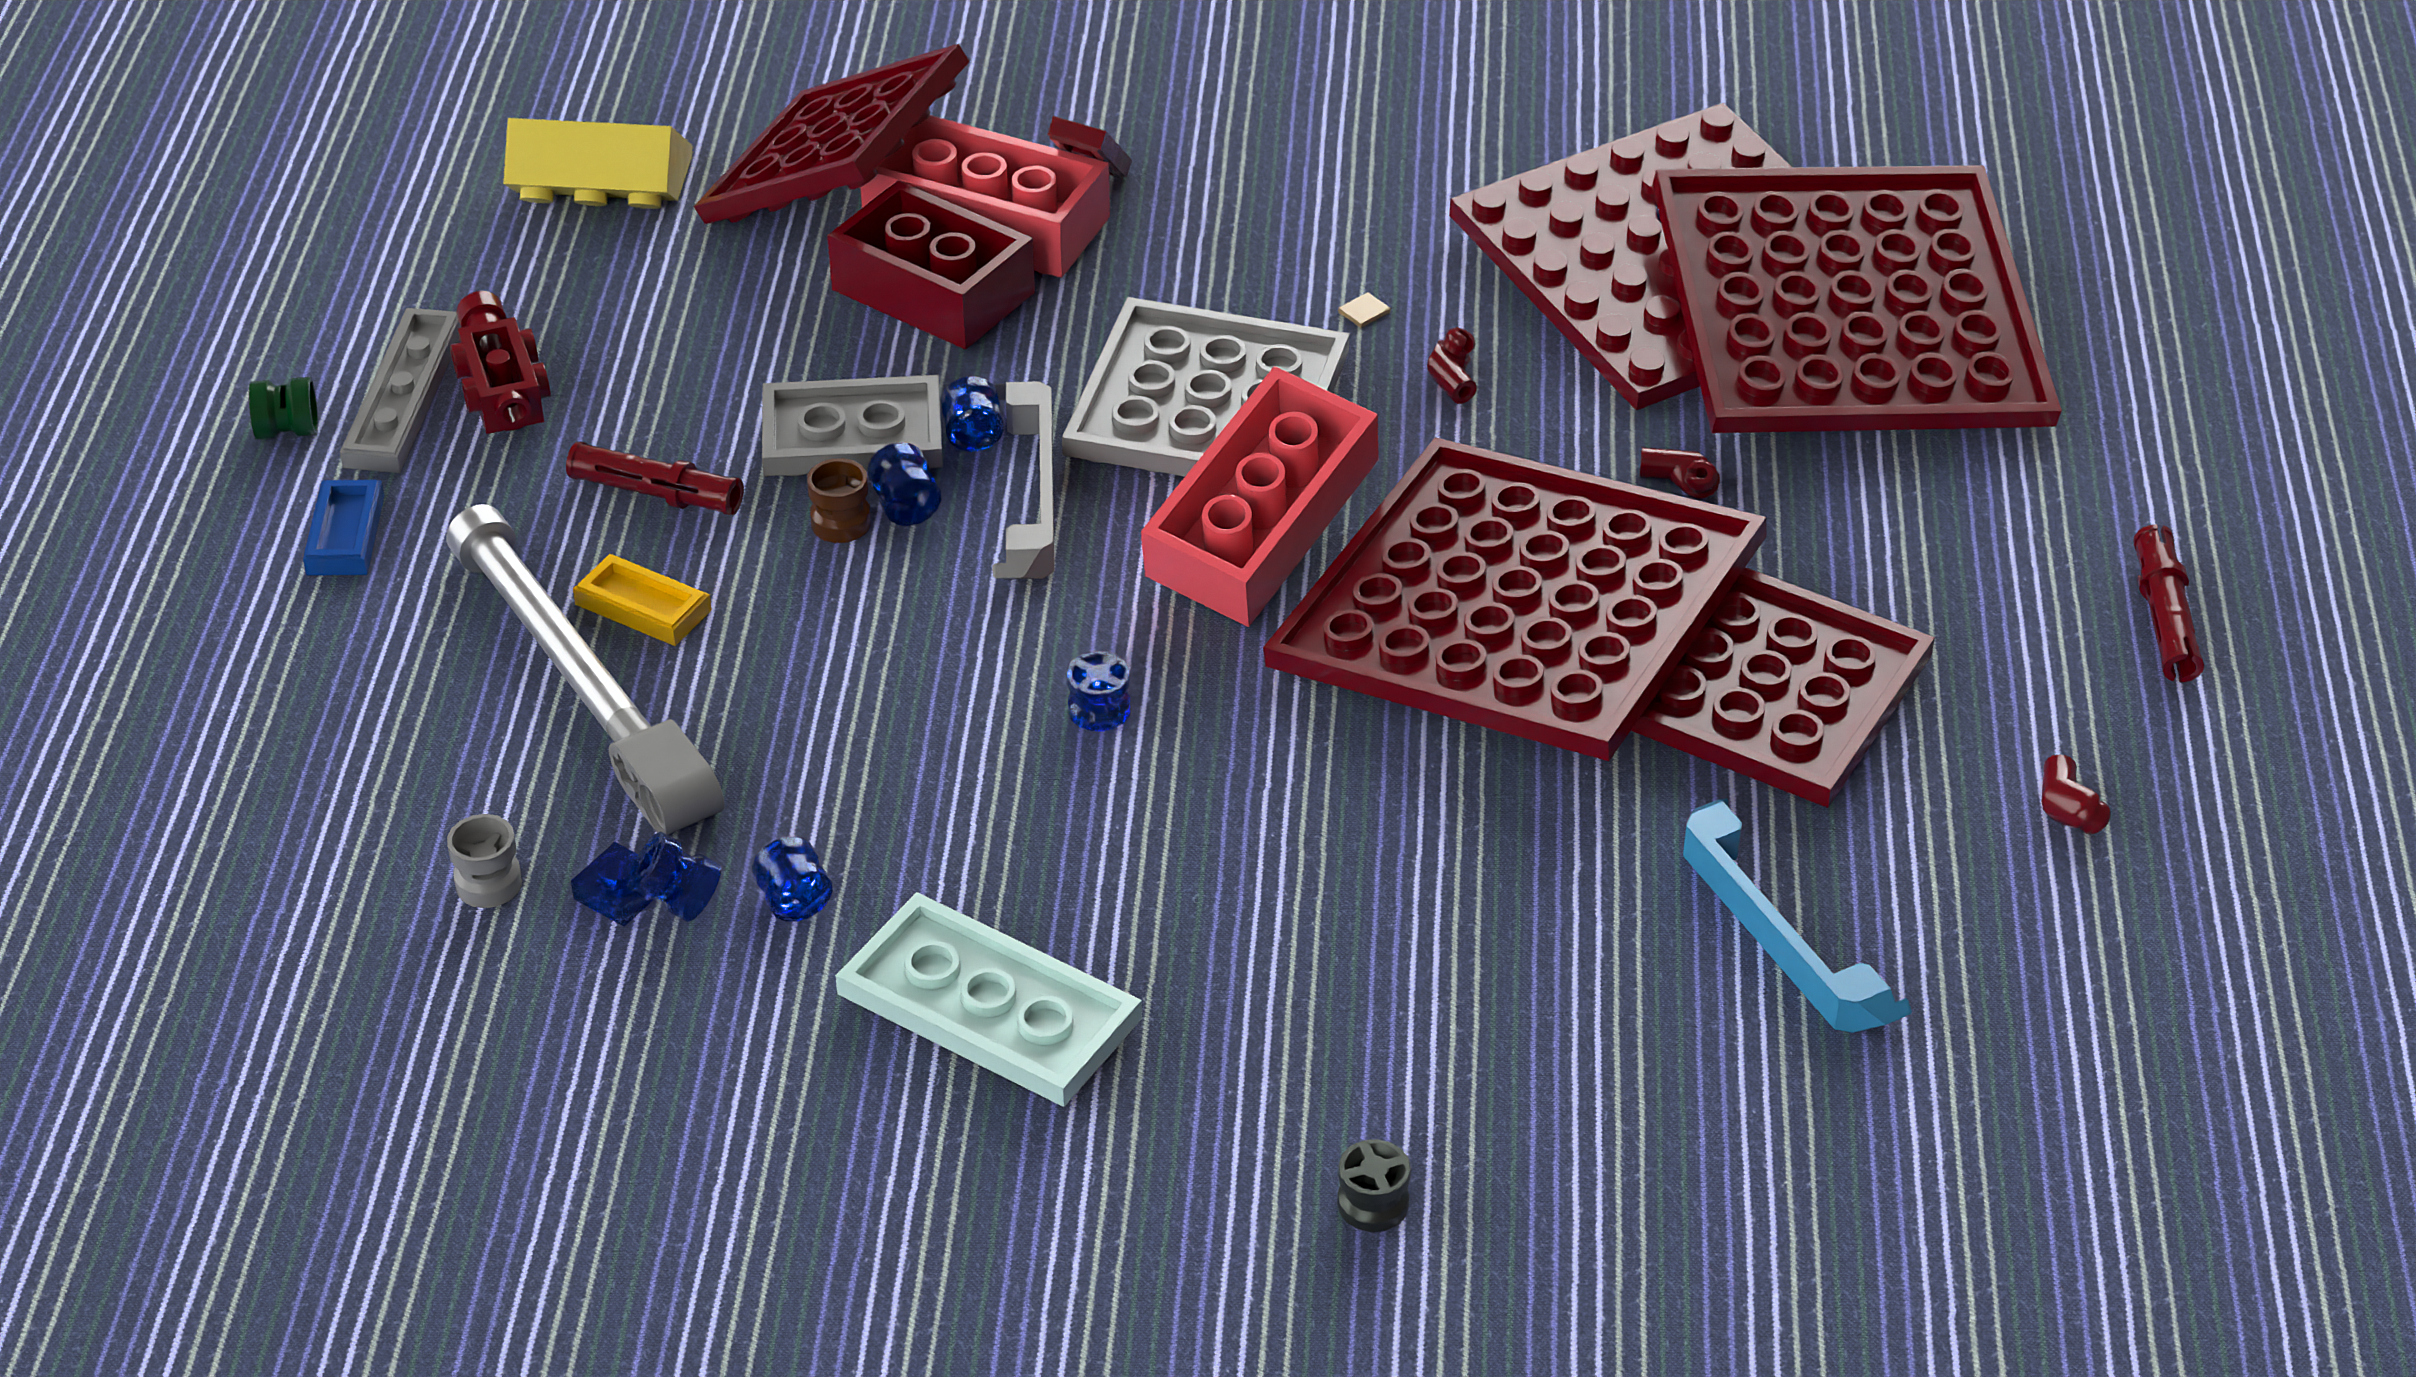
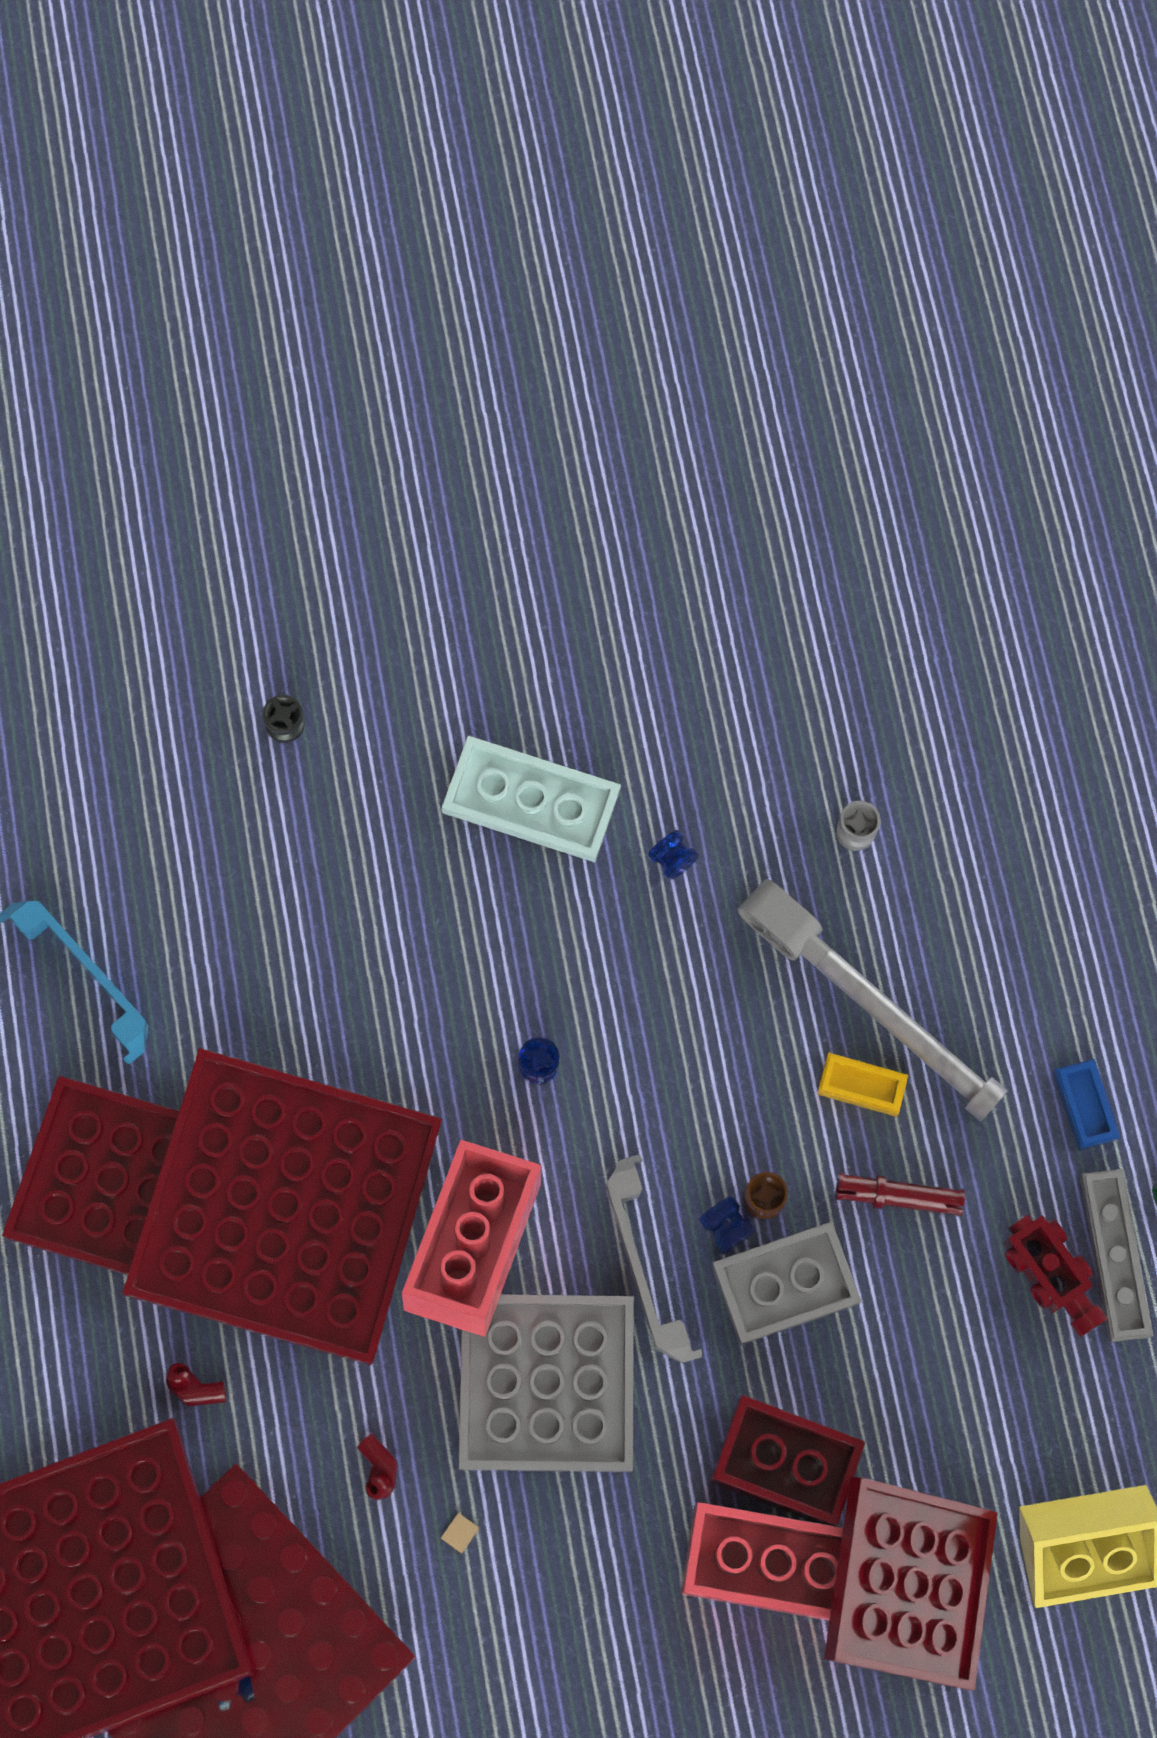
camera: 160 degrees right, 30 degrees up
clear blue plate [571,842,668,927] -> none
clear blue wheel [627,831,721,922] -> none
clear blue wheel [941,376,1004,452] -> none
dark red tile [1047,116,1132,180] -> none

